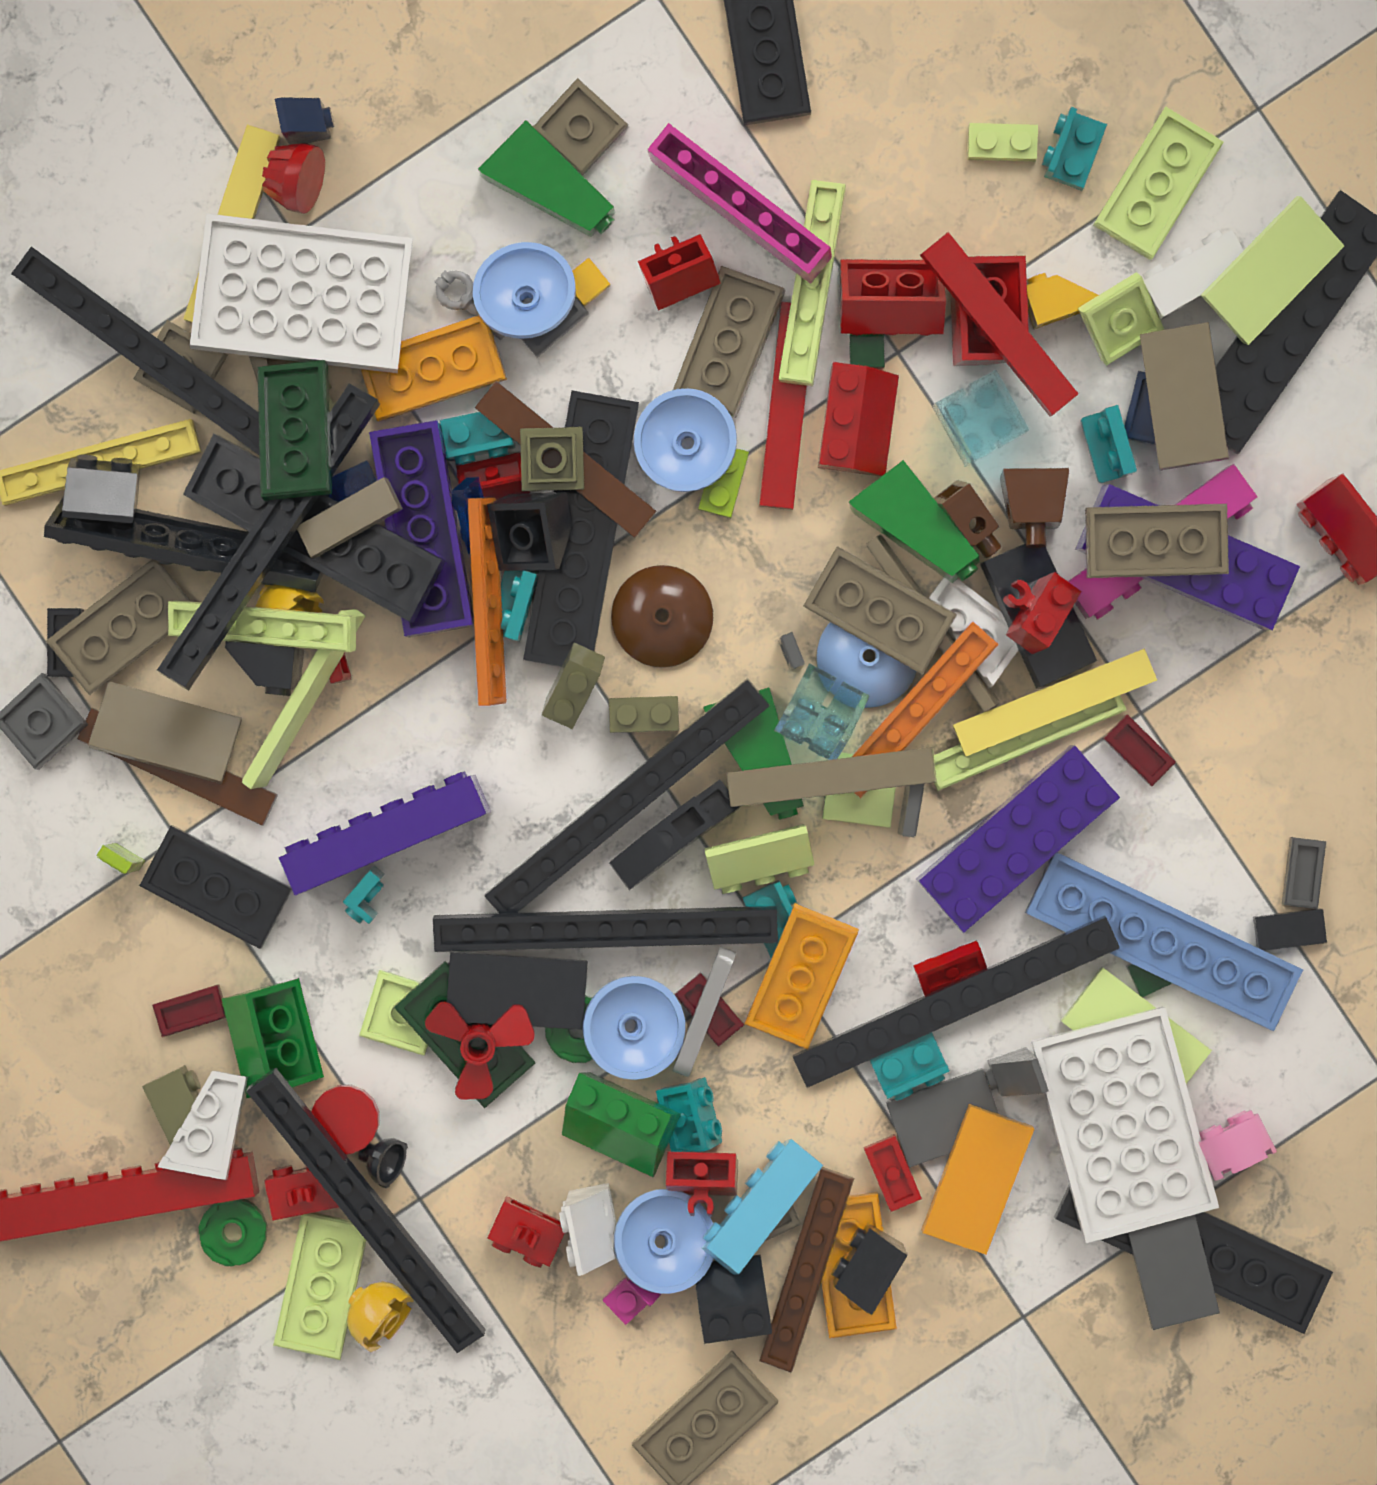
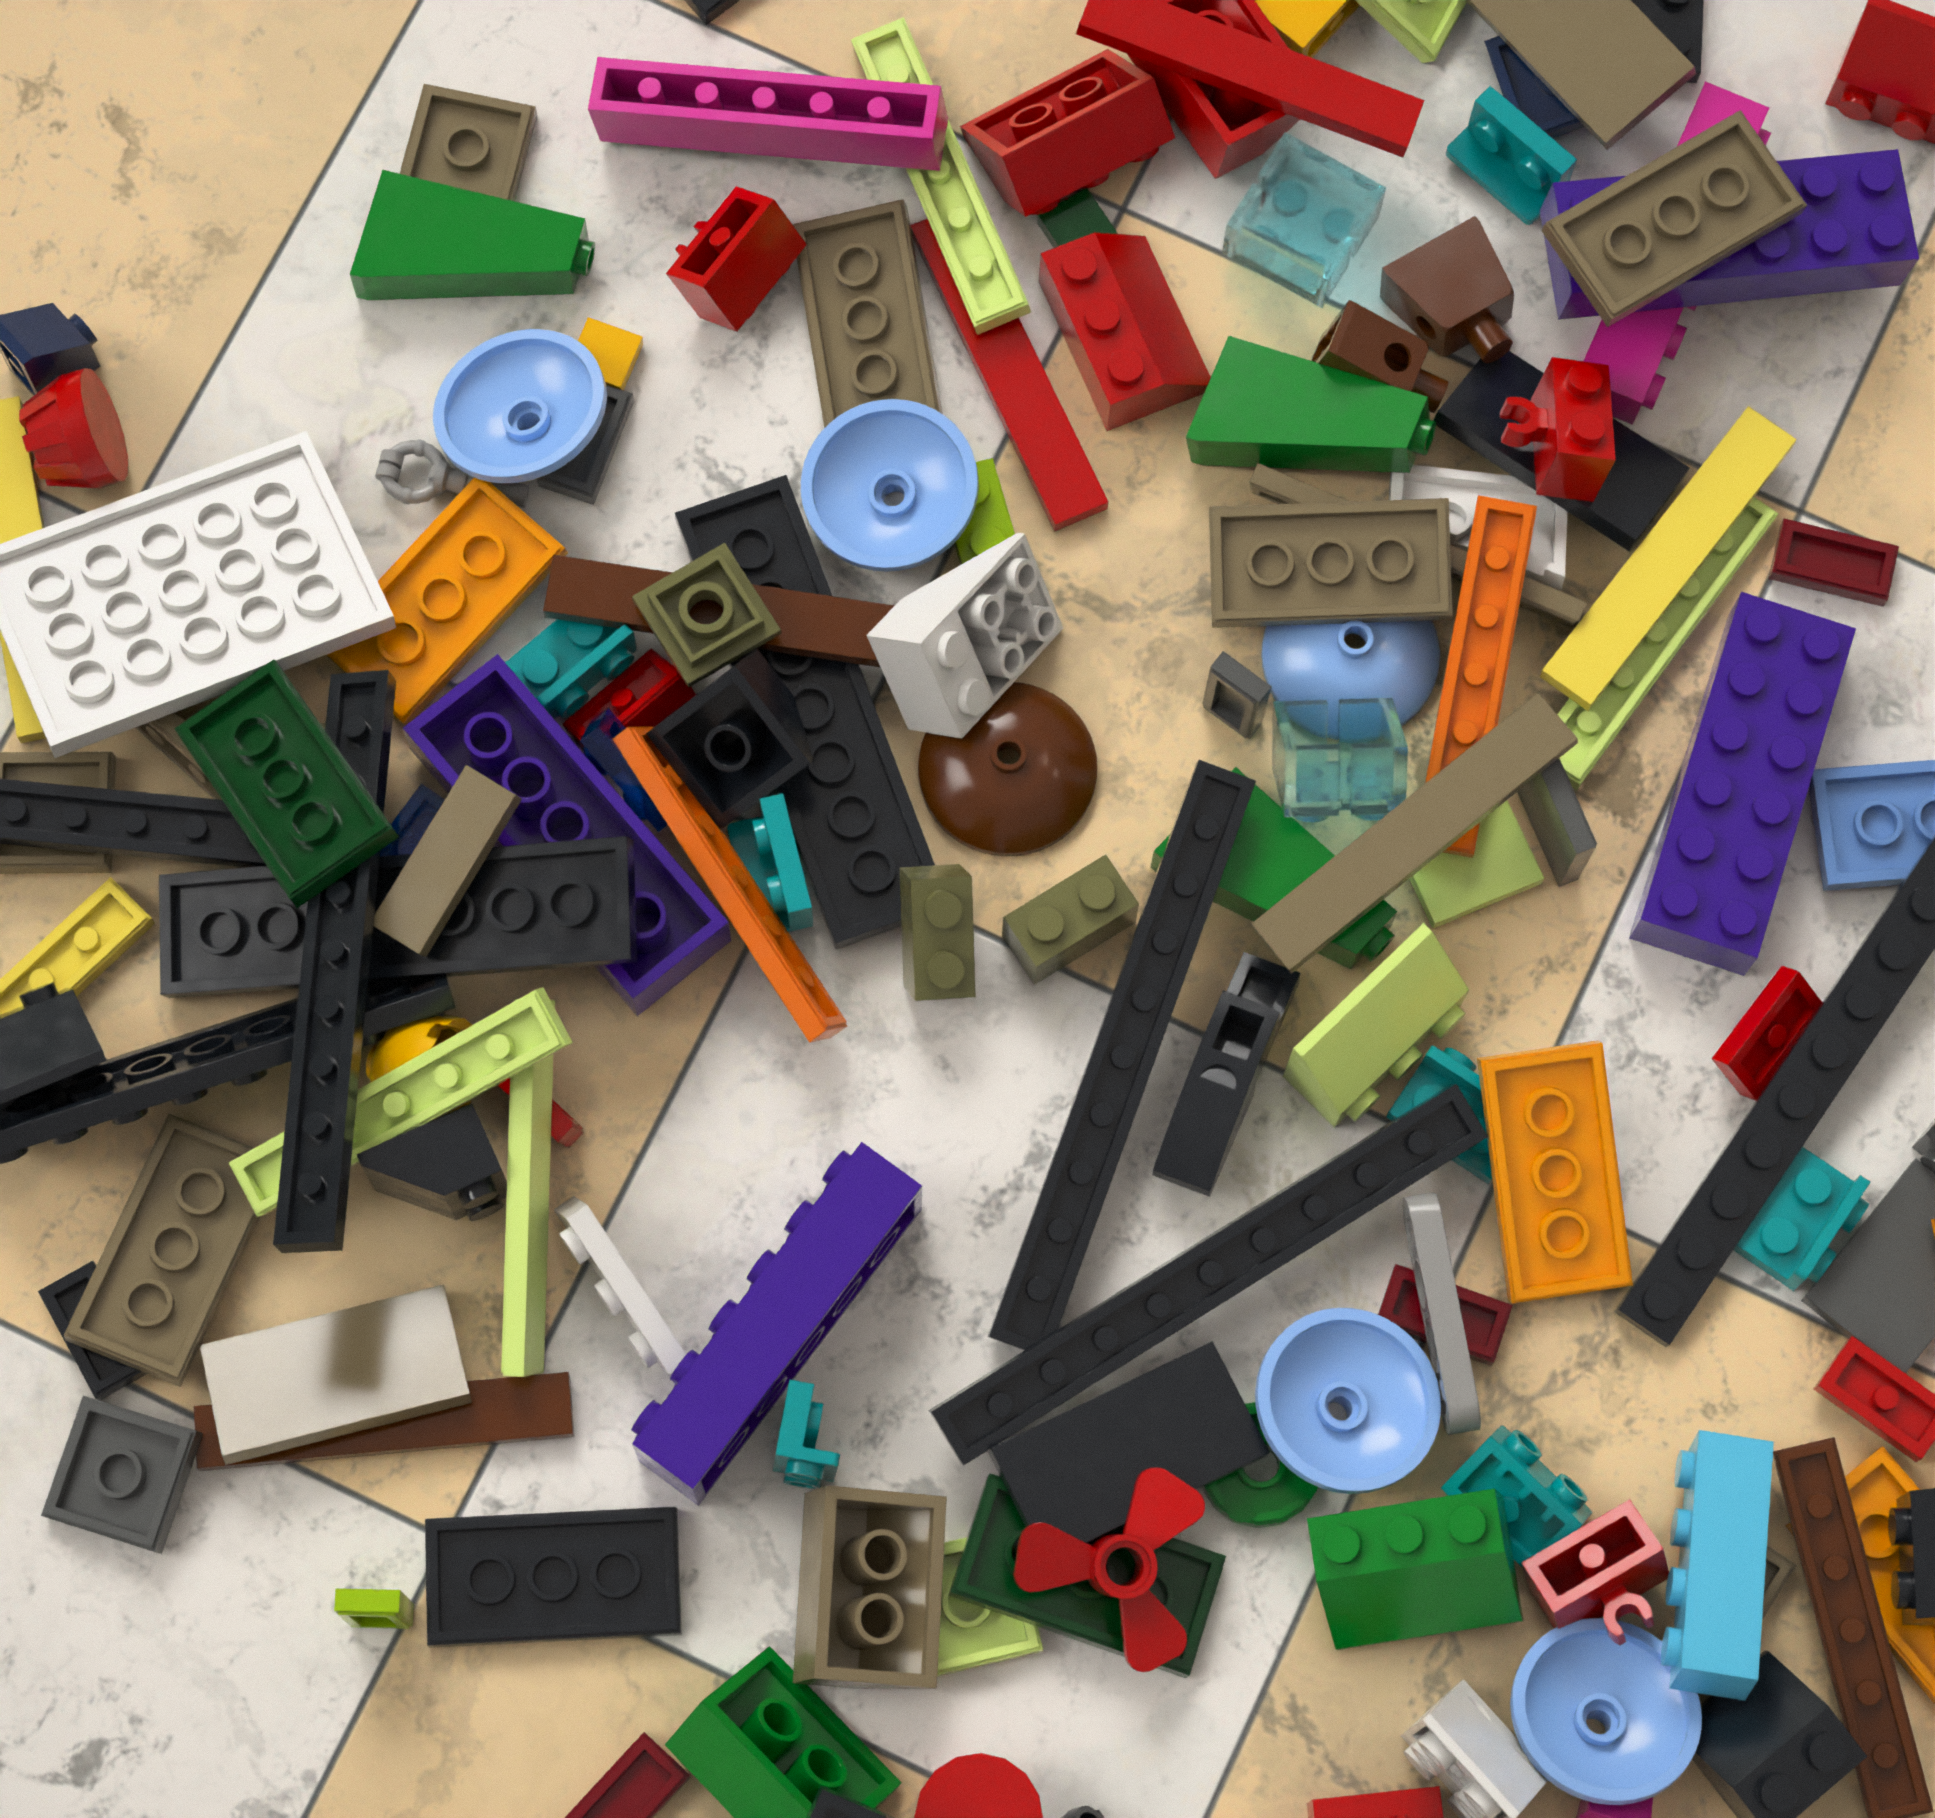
camera: 30 degrees left, 15 degrees down
none -> white wing [554,1196,686,1374]
none -> dark tan slope [793,1485,947,1689]
none -> white slope [866,533,1063,739]

